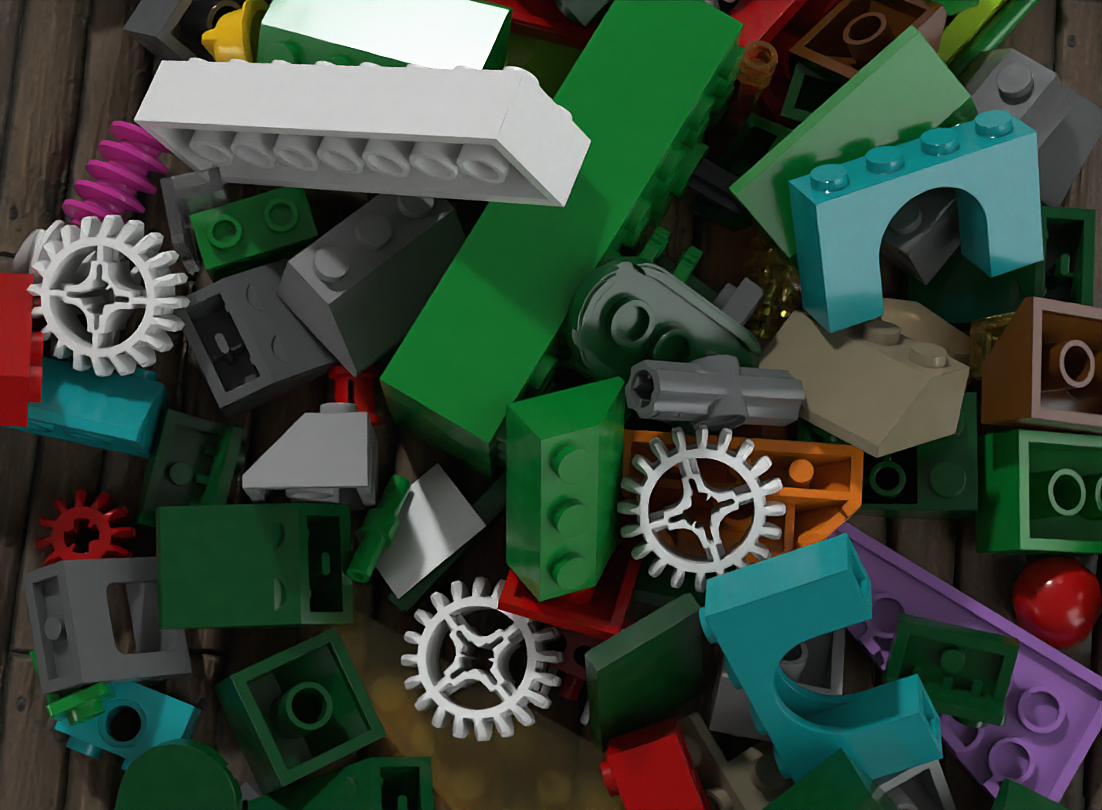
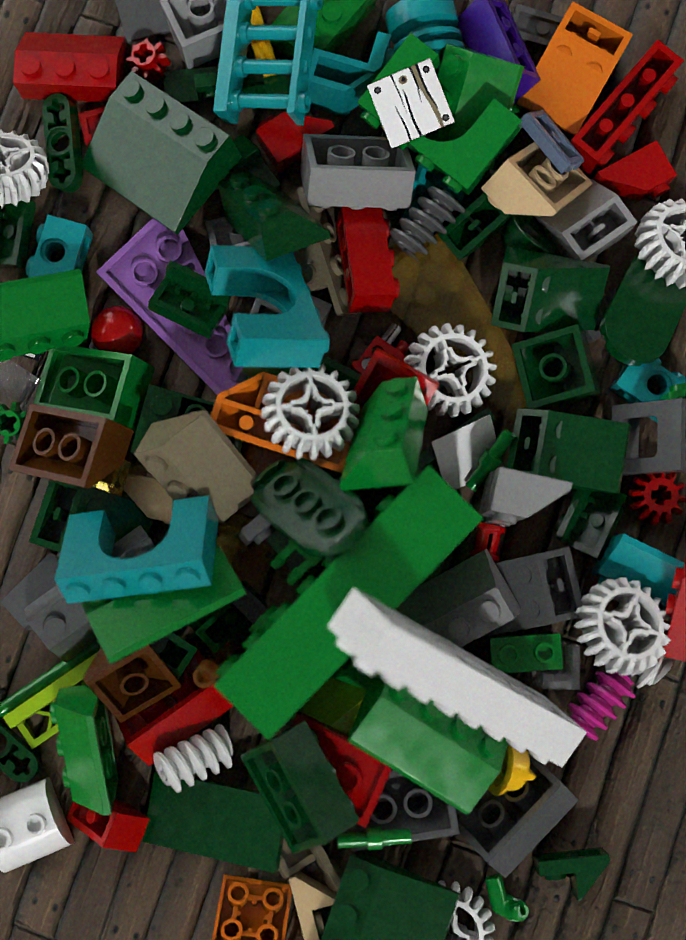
camera: 170 degrees left, 5 degrees up
dark green tile [585,592,702,753] -> none
dark grey piece [625,355,805,432] -> none

